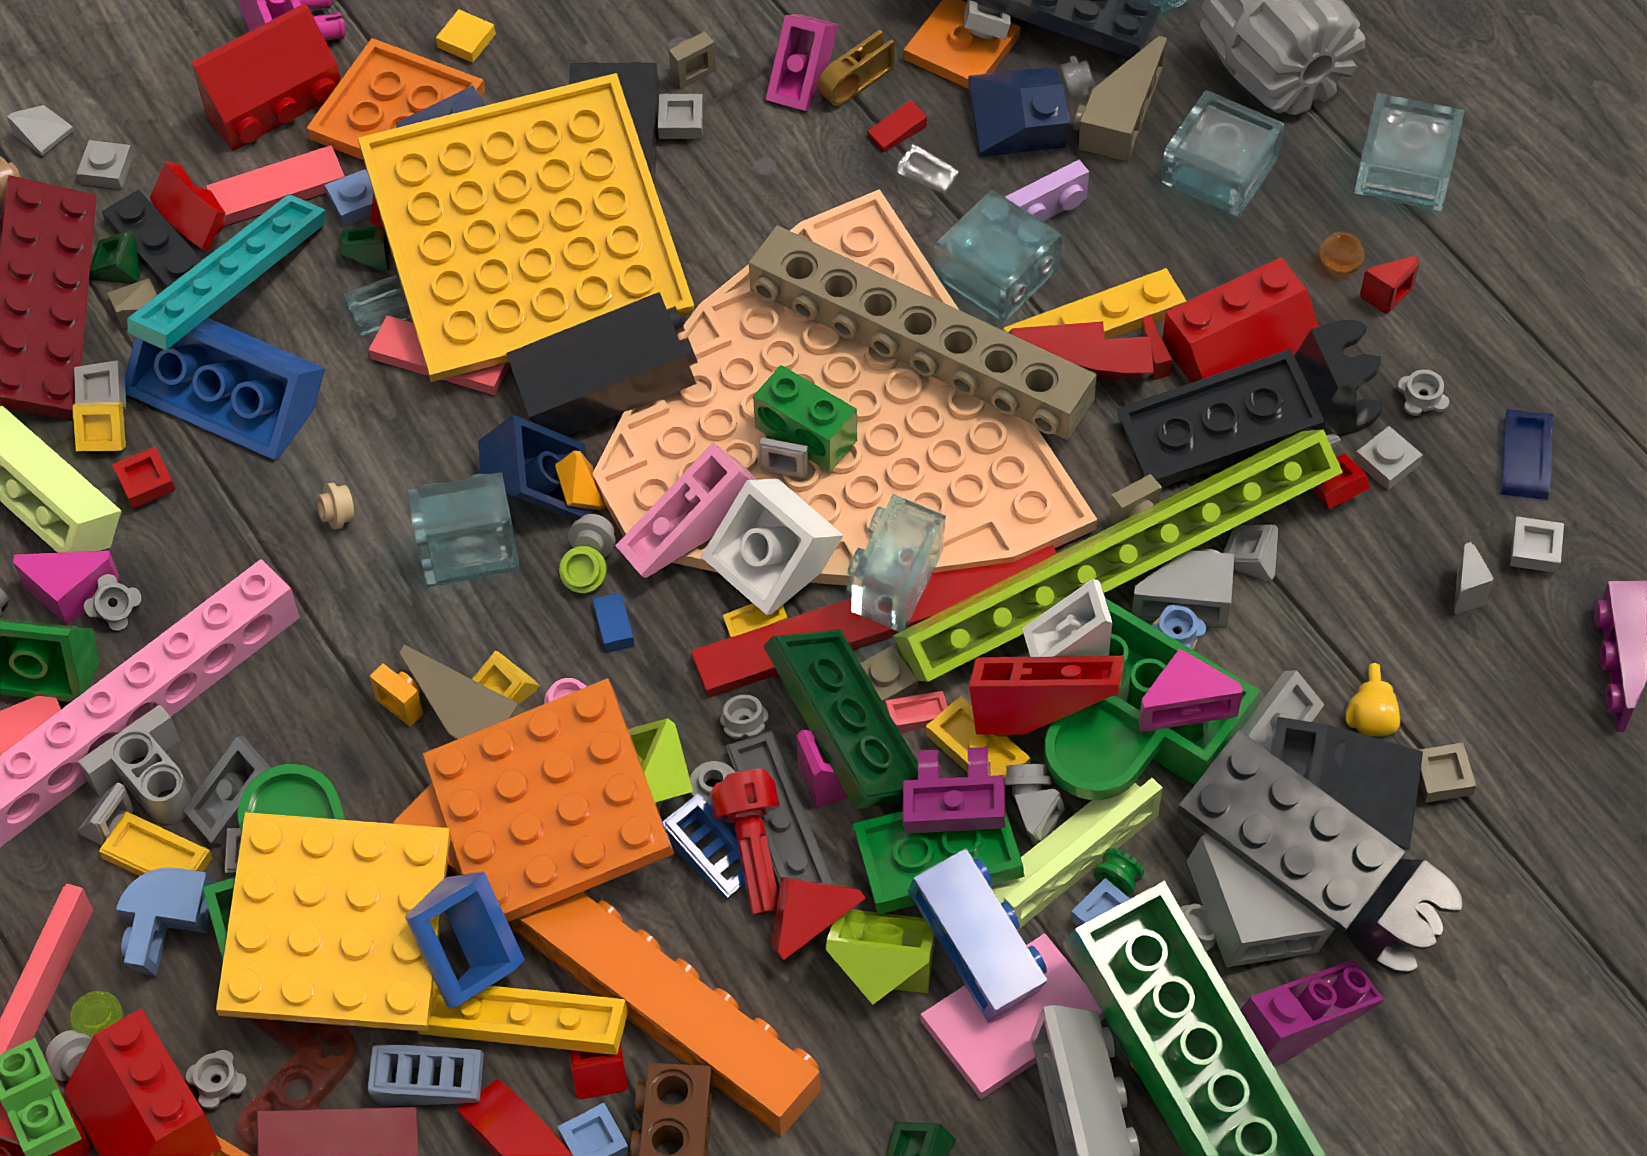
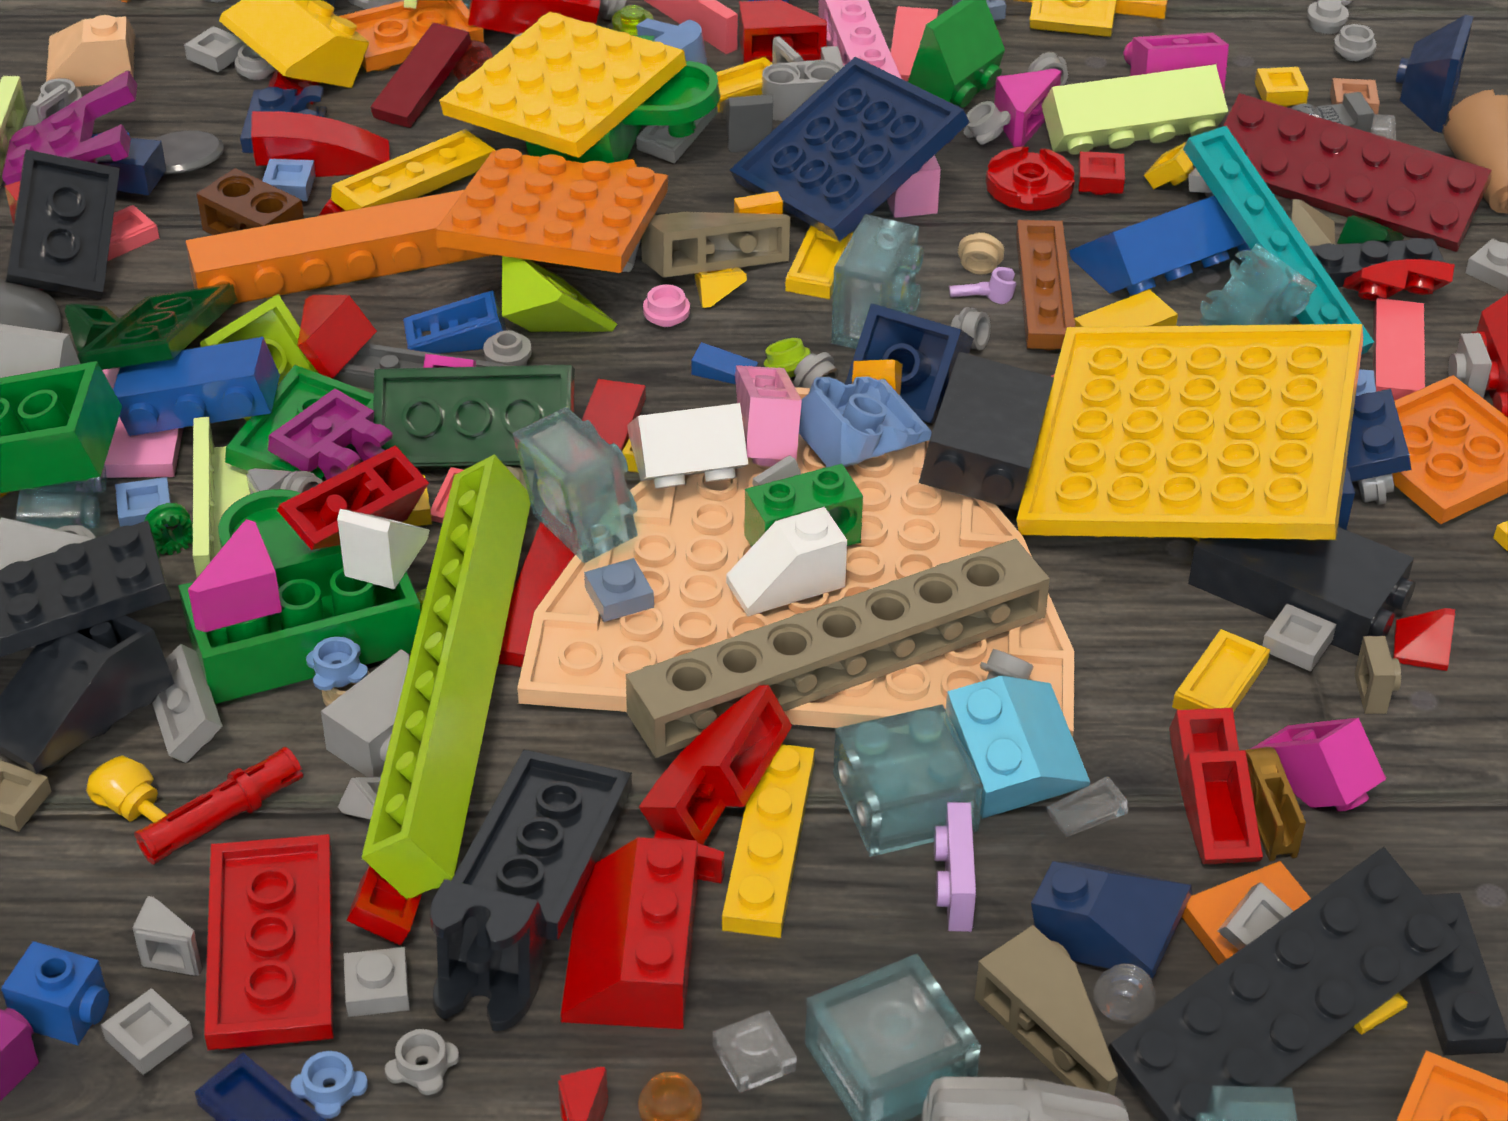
camera: 120 degrees right, 15 degrees down
sand blue slope [368,1045,484,1107] -> none
blue tile [405,871,525,1008] -> none
red piece [710,768,780,915] -> none
red piece [867,100,927,153] -> none
dark tan plate [1109,474,1162,525] -> none
none -> blue brick [1,941,109,1045]
none -> dark green tile [77,283,237,370]
none -> red pin [134,747,303,865]
none -> red plate [204,834,334,1050]
none -> medium blue plate [291,1051,368,1119]
none -> sand blue plate [584,558,654,622]
none -> clear plate [713,1010,796,1093]
none -> white slope [726,507,847,616]
none -> dark blue plate [730,56,970,242]
none -> red slope [739,0,827,64]
none -> yellow tile [785,226,854,299]
none -> medium blue slope [799,377,932,467]
none -> medium azure slope [944,675,1090,819]
none -> lavender hand [949,267,1017,304]
none -> light grey plate [951,307,991,350]
none -> light grey plate [980,649,1034,680]
none -> red plate [986,146,1075,210]
none -> dark orange plate [1016,220,1075,350]
none -> yellow tile [1074,289,1178,327]
none -> red slope [1169,708,1263,864]
none -> yellow tile [1172,629,1270,712]
none -> clear light blue brick [1199,243,1317,326]
none -> slope [1393,608,1455,671]
none -> light grey plate [1448,333,1492,398]

